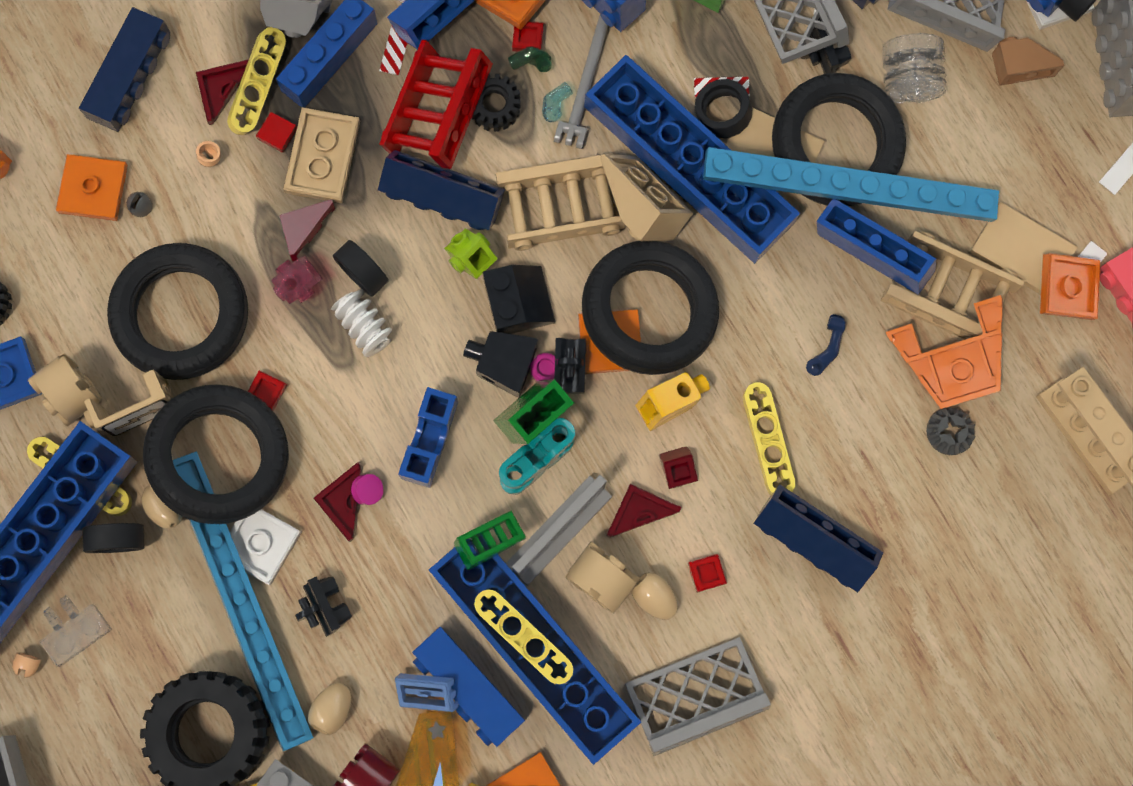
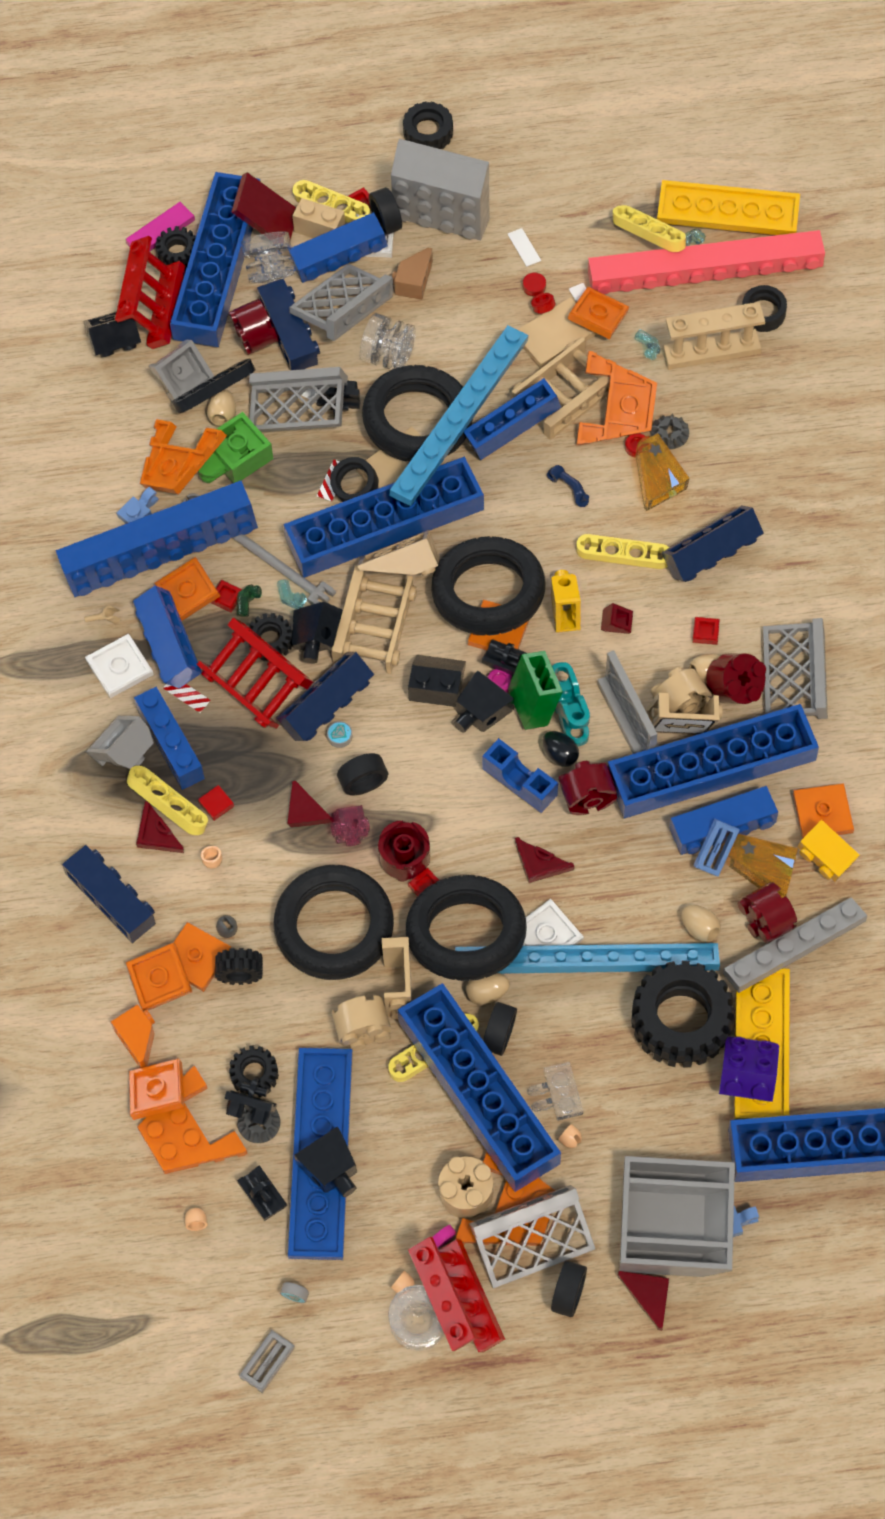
camera: 60 degrees left, 15 degrees down
tan tile [283,107,360,203] -> none
black hips [295,576,352,637] -> none
white piece [331,289,392,357] -> none
dark pink tile [351,474,383,505] -> none
lime brick [444,228,498,279] -> none
green slope [454,511,526,570] -> none
light yellow beam [474,589,573,685] -> none
dark red tile [606,484,682,538] -> none
none -> orange plate [126,943,193,1011]
none -> black tyre [215,948,263,985]
none -> black torso [292,601,343,664]
none -> tile [327,721,353,748]
none -> dark red brick [378,820,431,882]
none -> red tile [523,272,546,297]
none -> red tile [531,293,556,314]
none -> black animal [542,731,579,767]
none -> dark red brick [558,760,617,815]
none -> red tile [625,433,649,458]
none -> clear light blue arm [634,329,661,360]
none -> clear yellow slope [635,433,690,511]
none -> tan panel [646,693,723,735]
none -> dark red brick [706,653,766,704]

